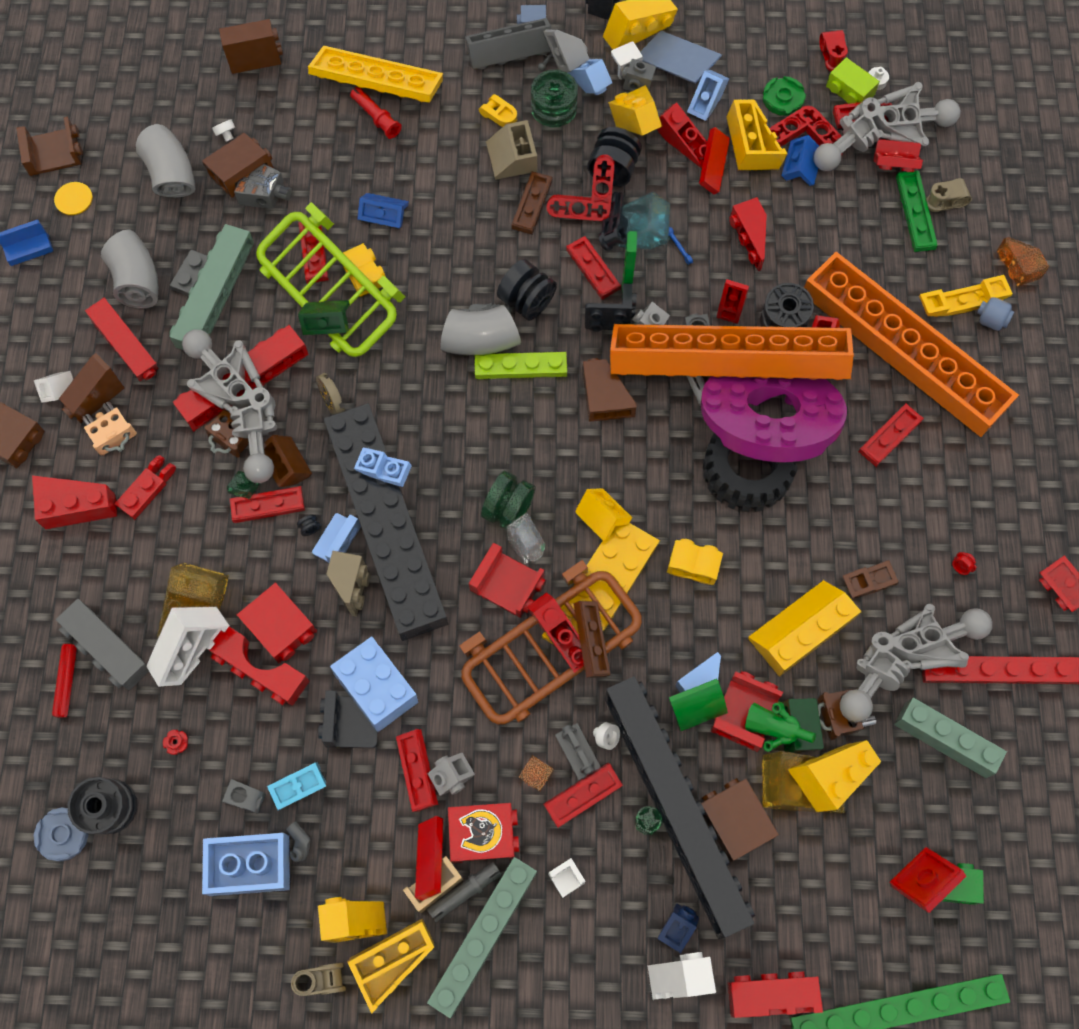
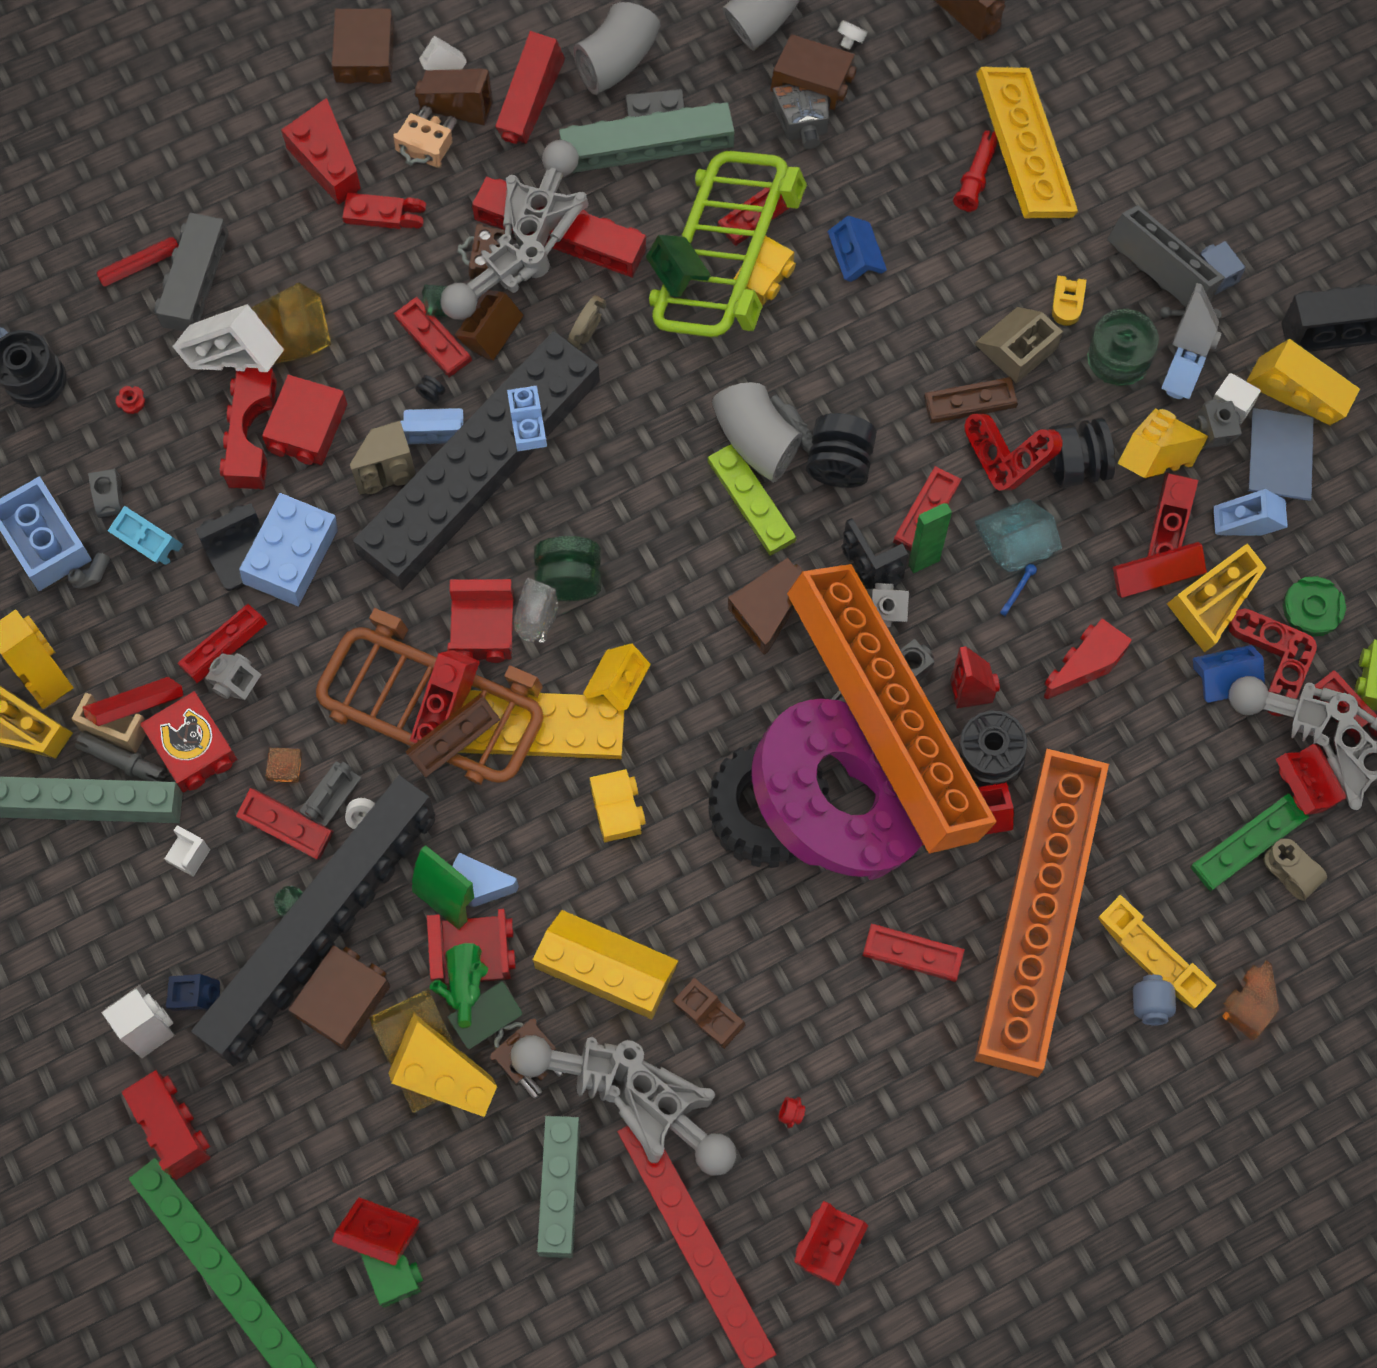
camera: 60 degrees right, 0 degrees up
black connector [599,192,628,251] -> none

